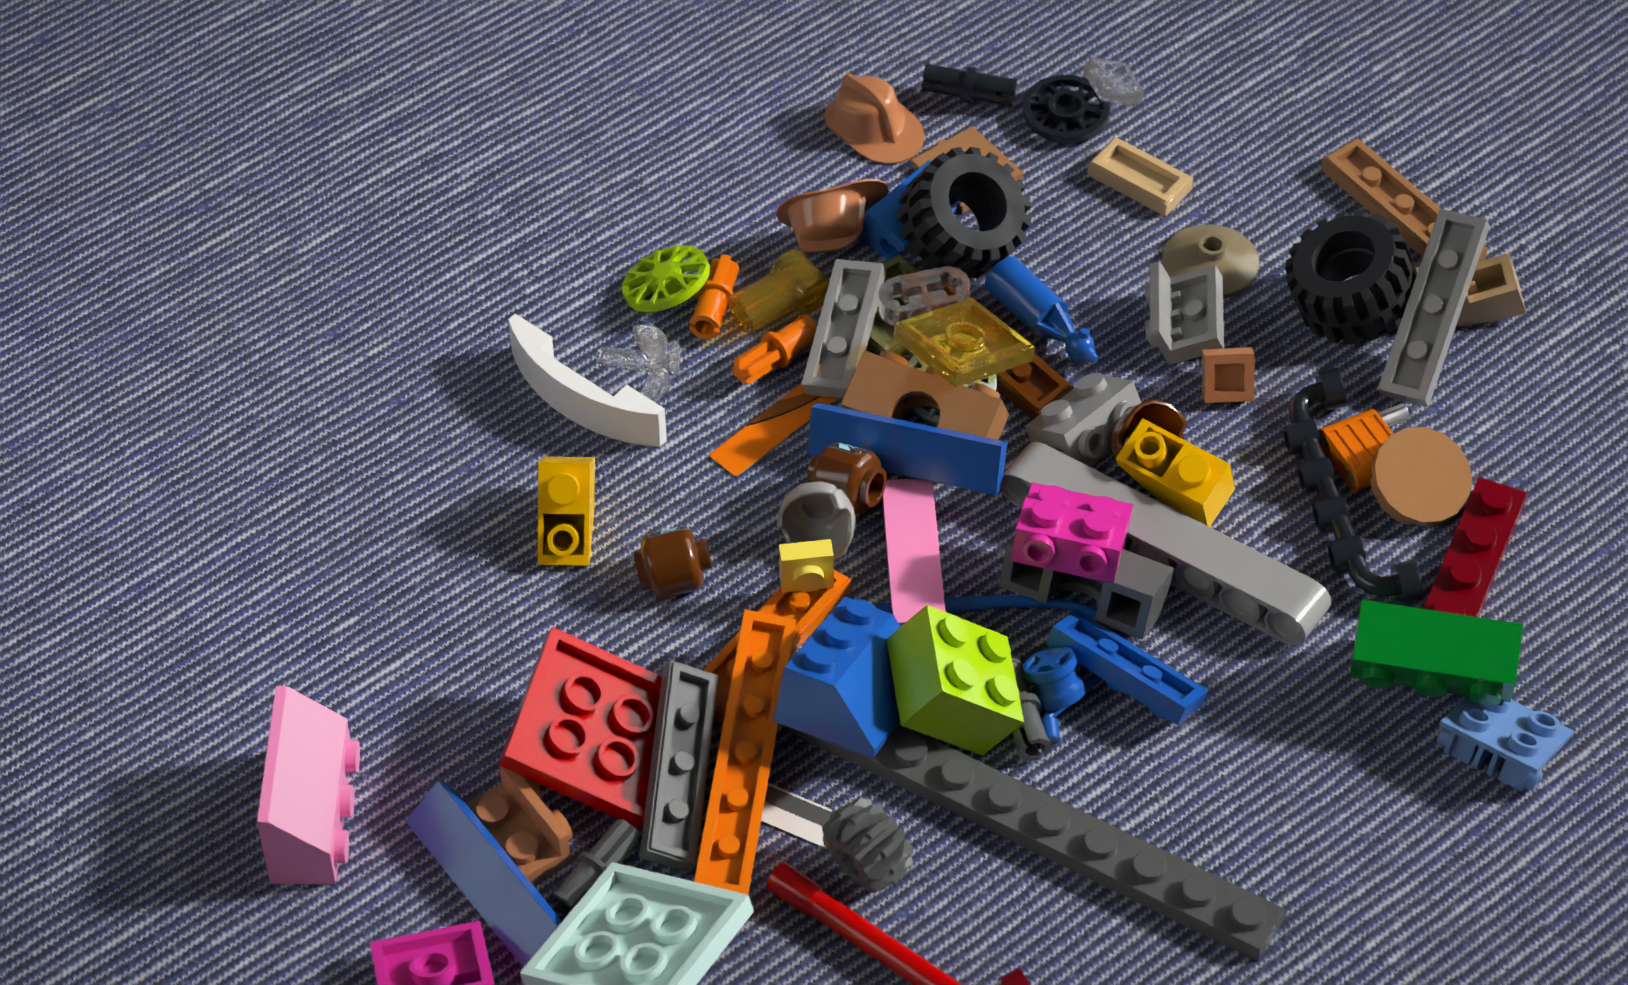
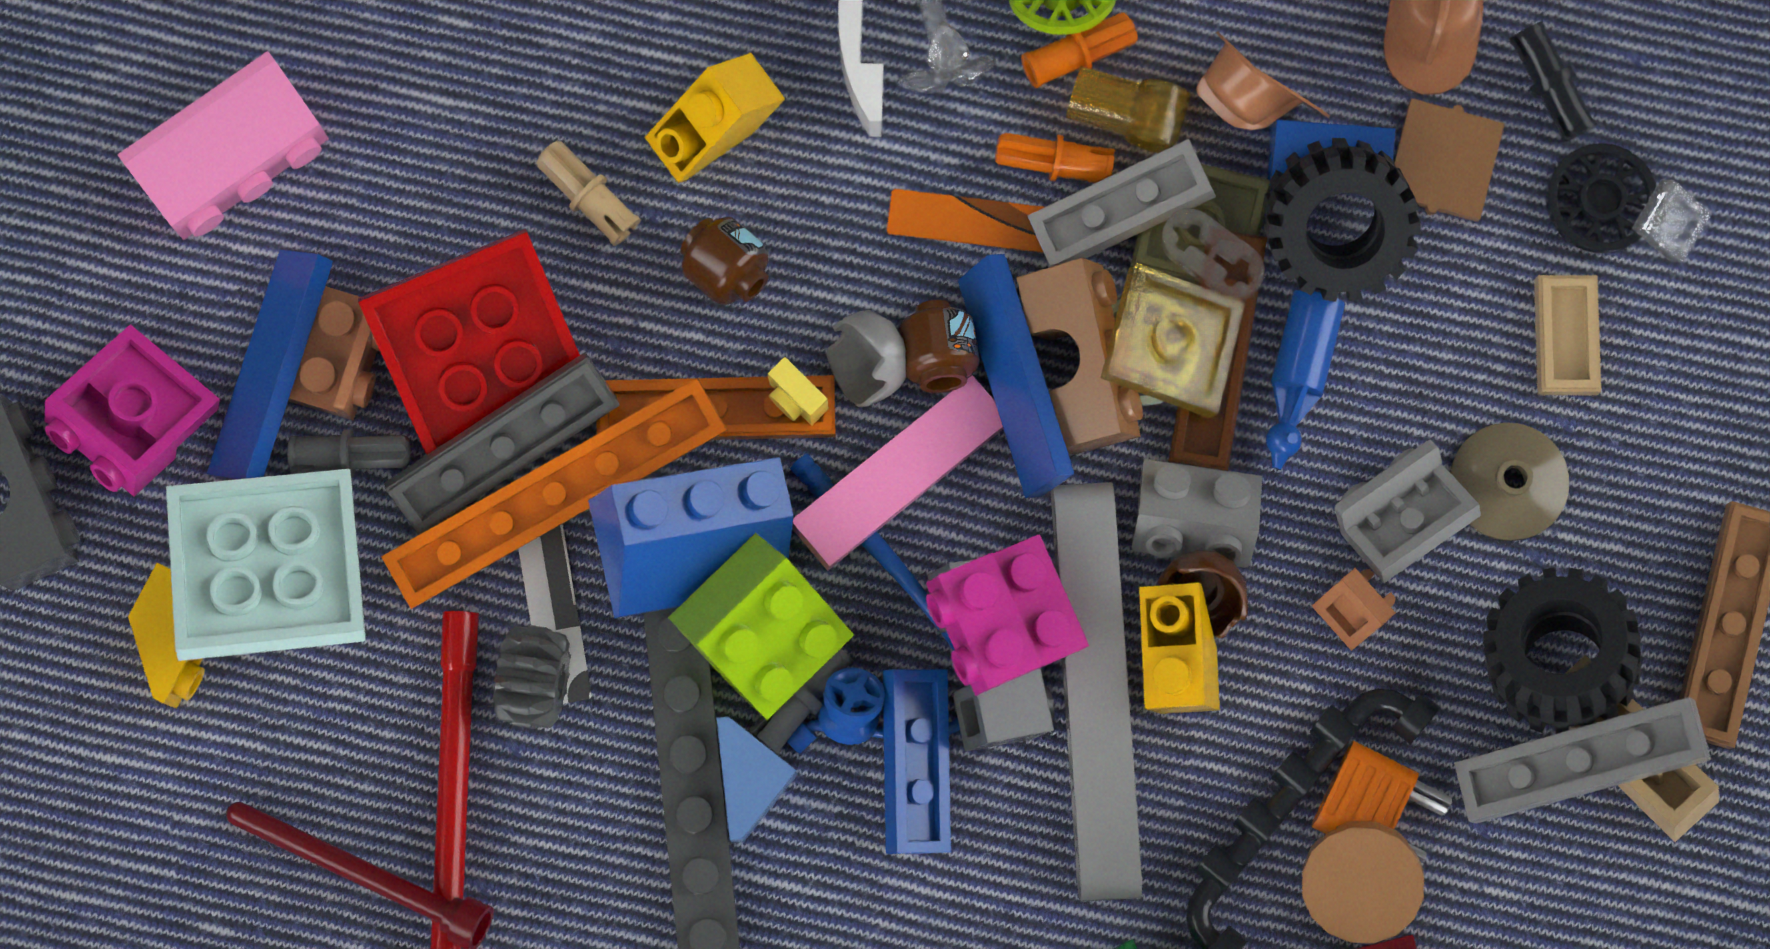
camera: 50 degrees right, 30 degrees up
none -> tan axle [536,141,641,246]
none -> medium blue slope [717,717,798,843]

